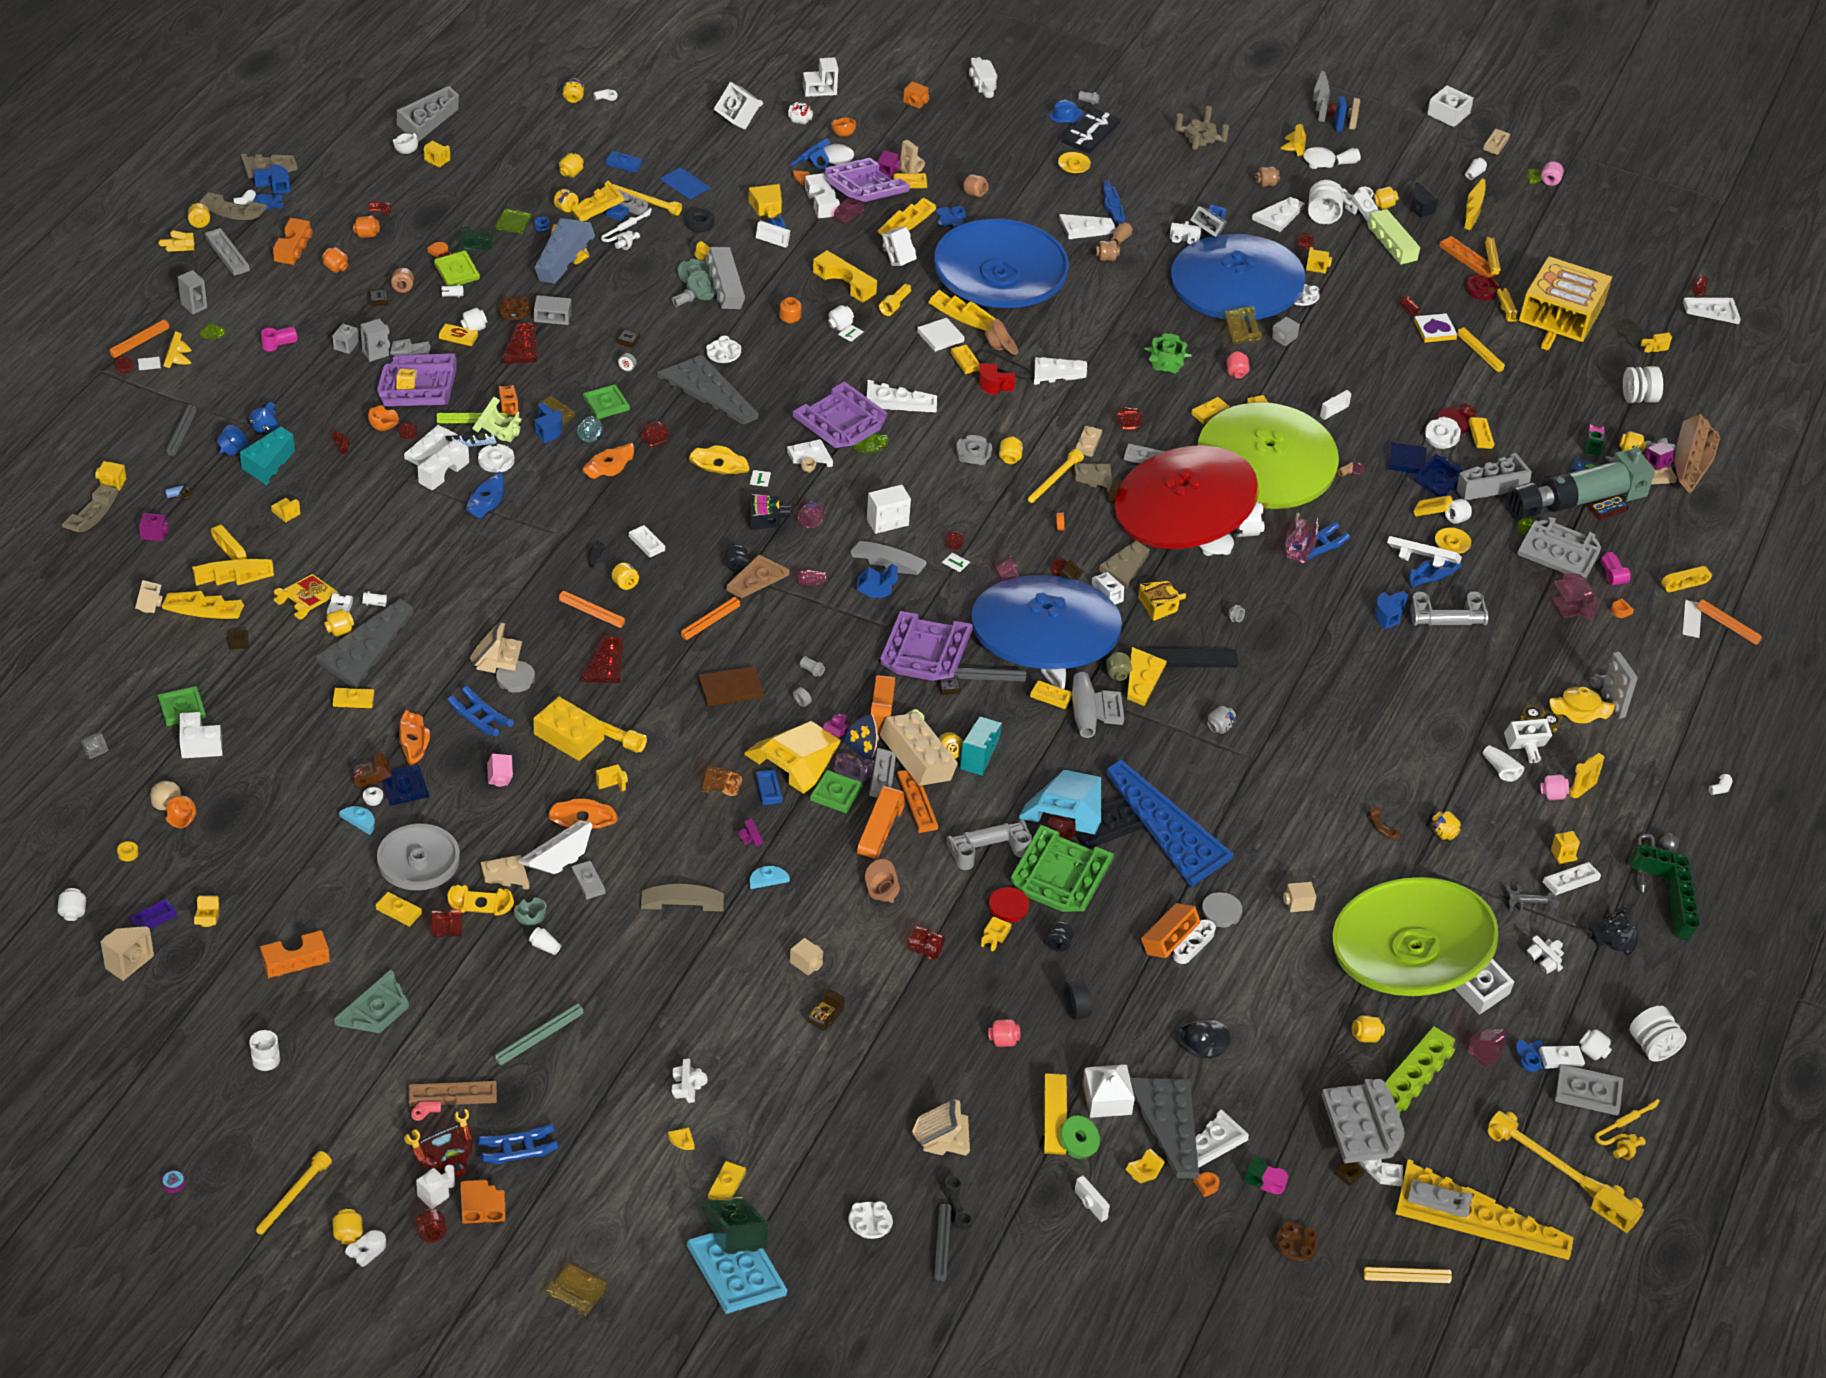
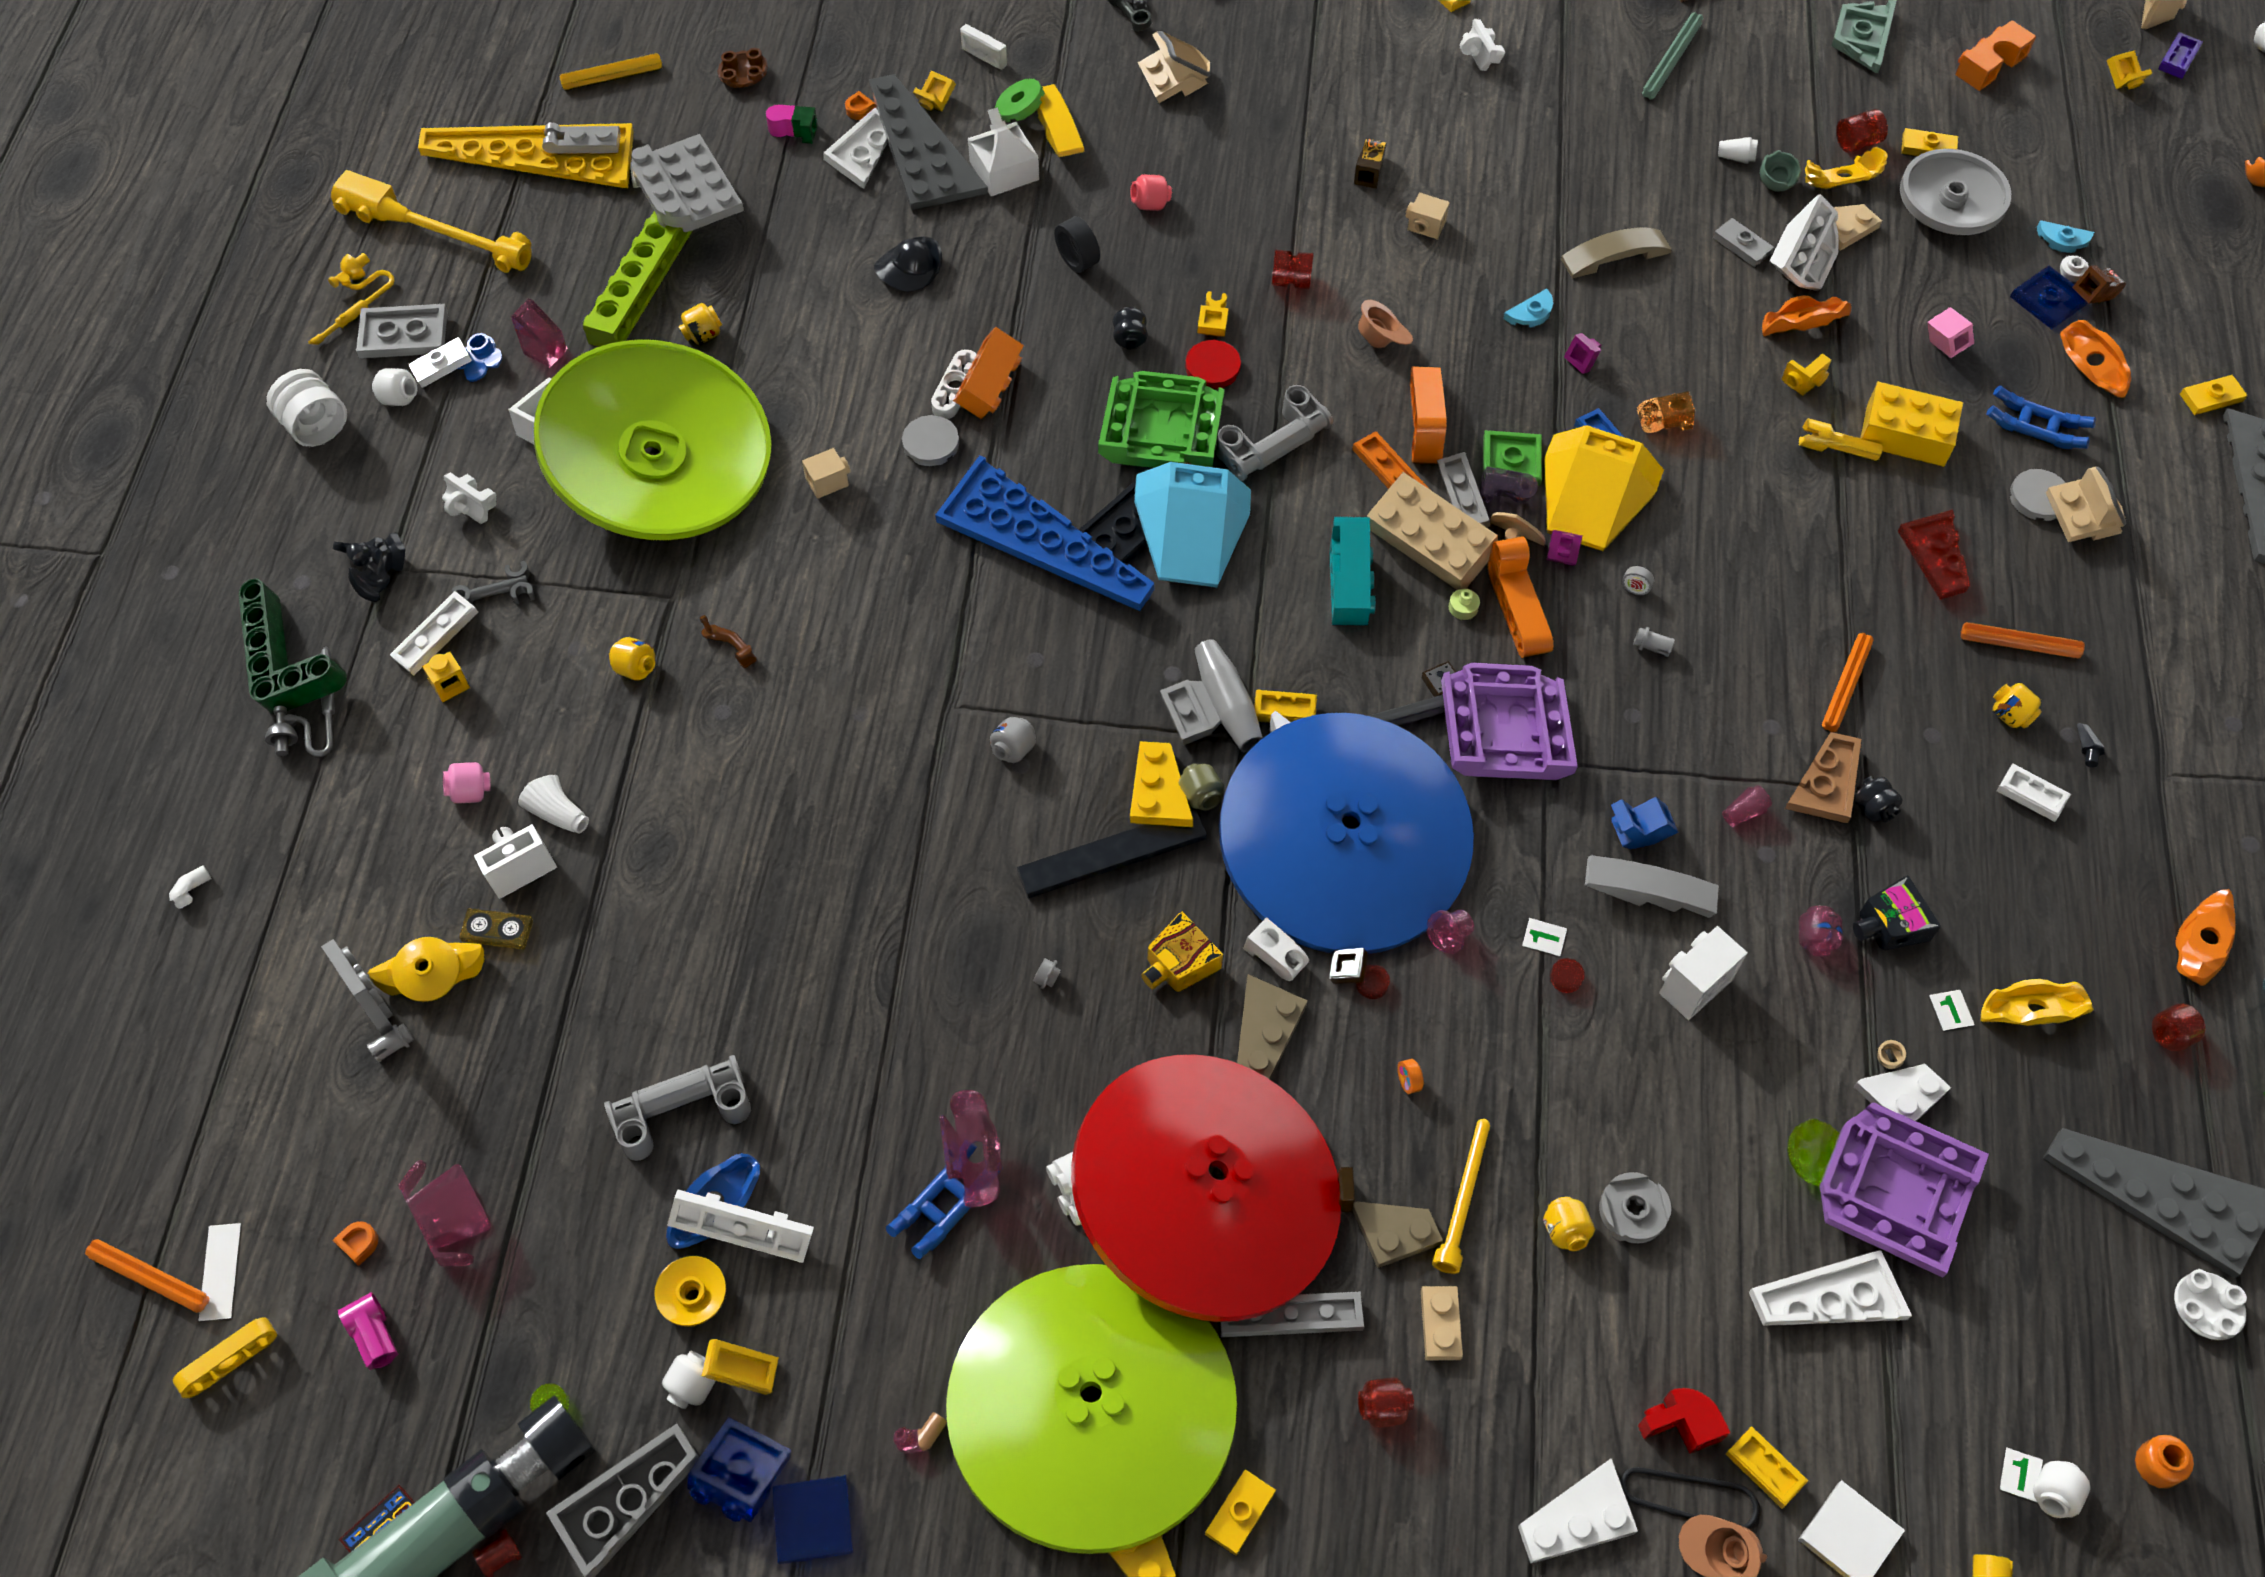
camera: 165 degrees right, 15 degrees up
reddish brown tile [699,666,764,706] -> none
yellow head [939,732,963,759] -> none
blue brick [1374,591,1408,629] -> none
light grey plate [1517,517,1601,581] -> none
yellow plate [1569,753,1605,798] -> none

